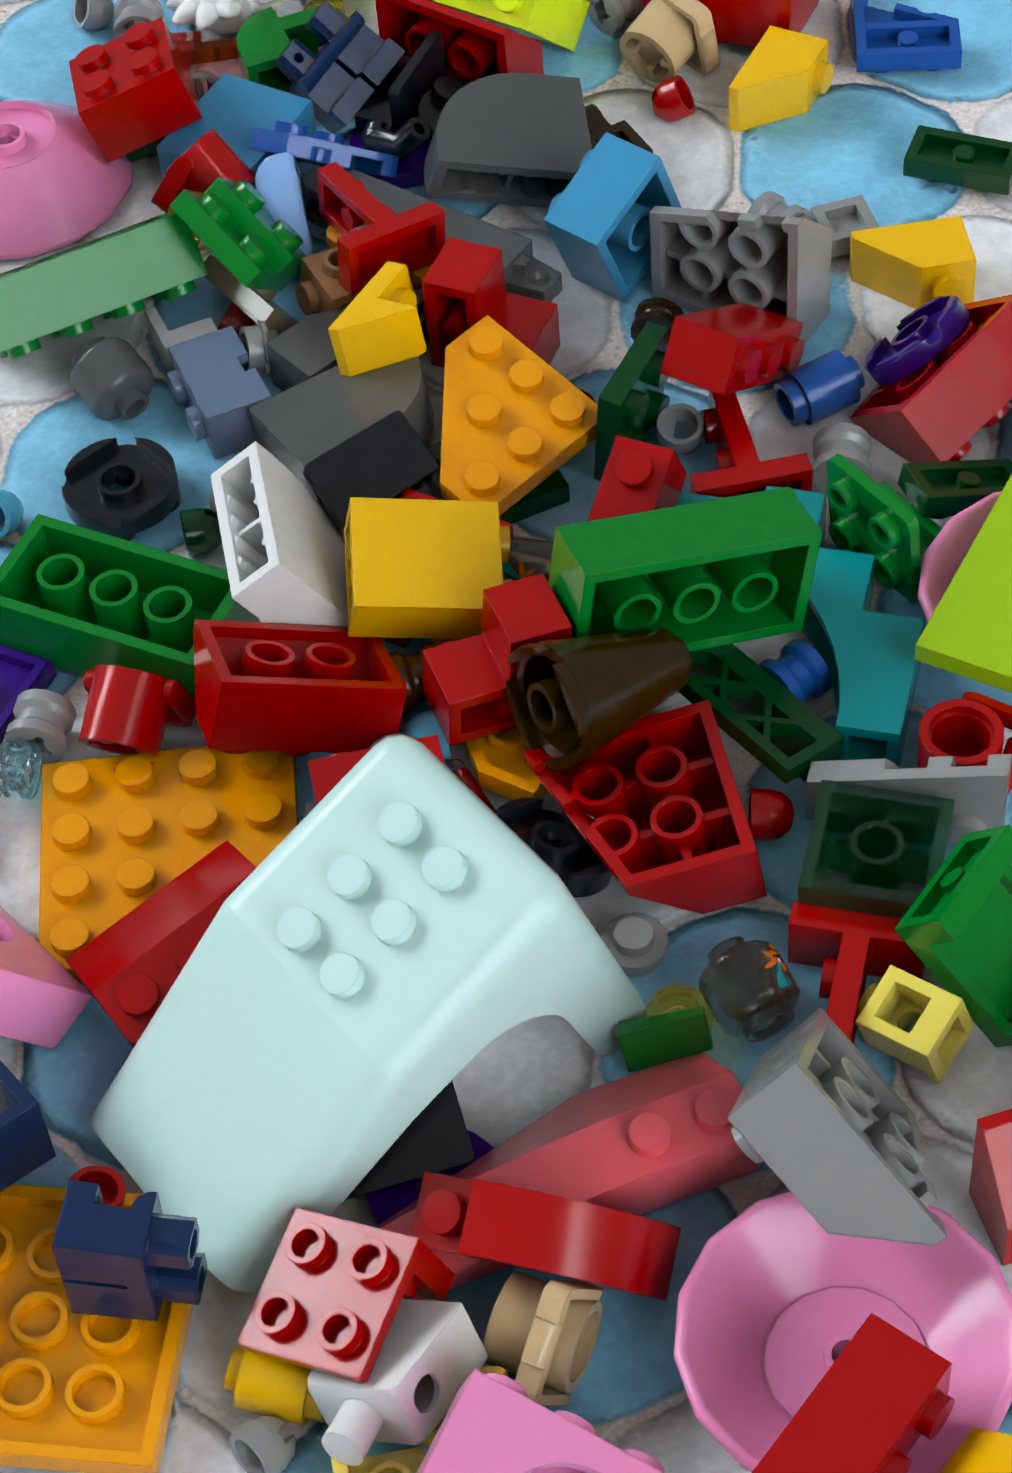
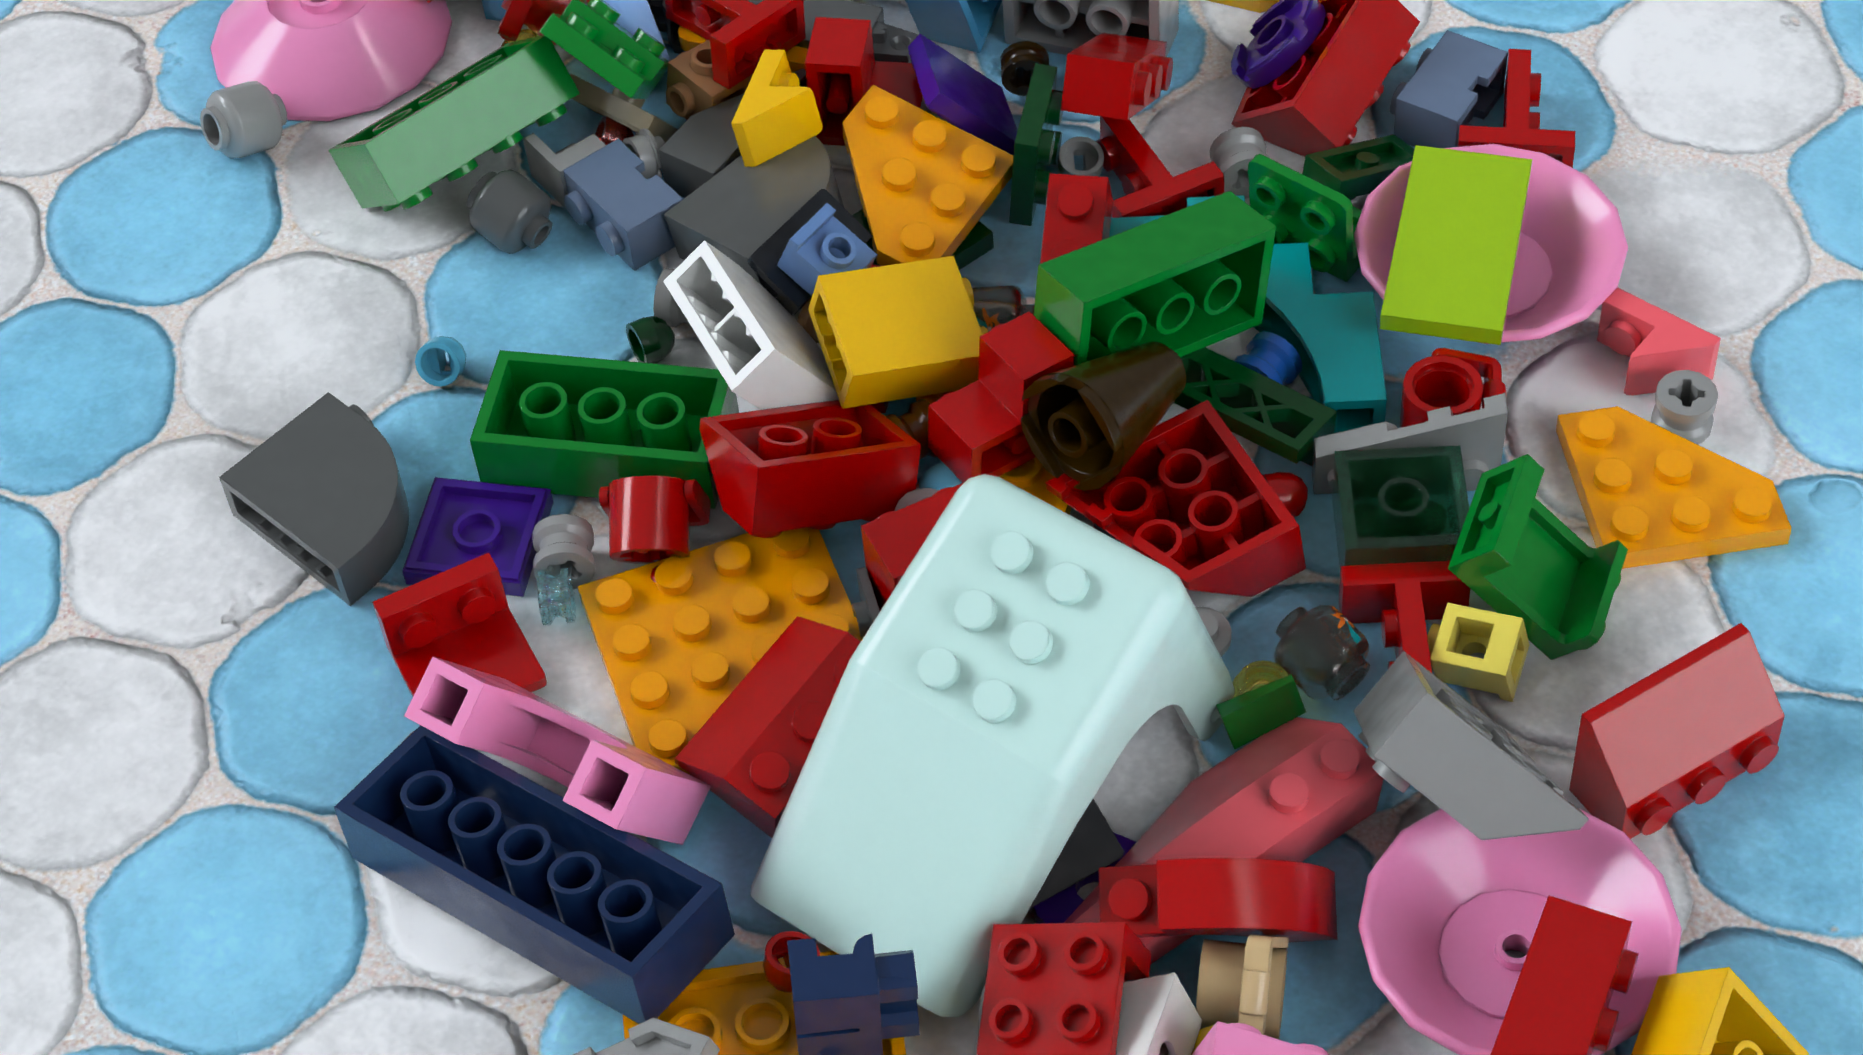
camera: 15 degrees left, 0 degrees up
black plate [62,437,181,541] -> none
blue brick [774,350,865,426] -> none
none -> medium blue brick [777,203,878,296]
none -> dark purple tile [908,34,1018,156]

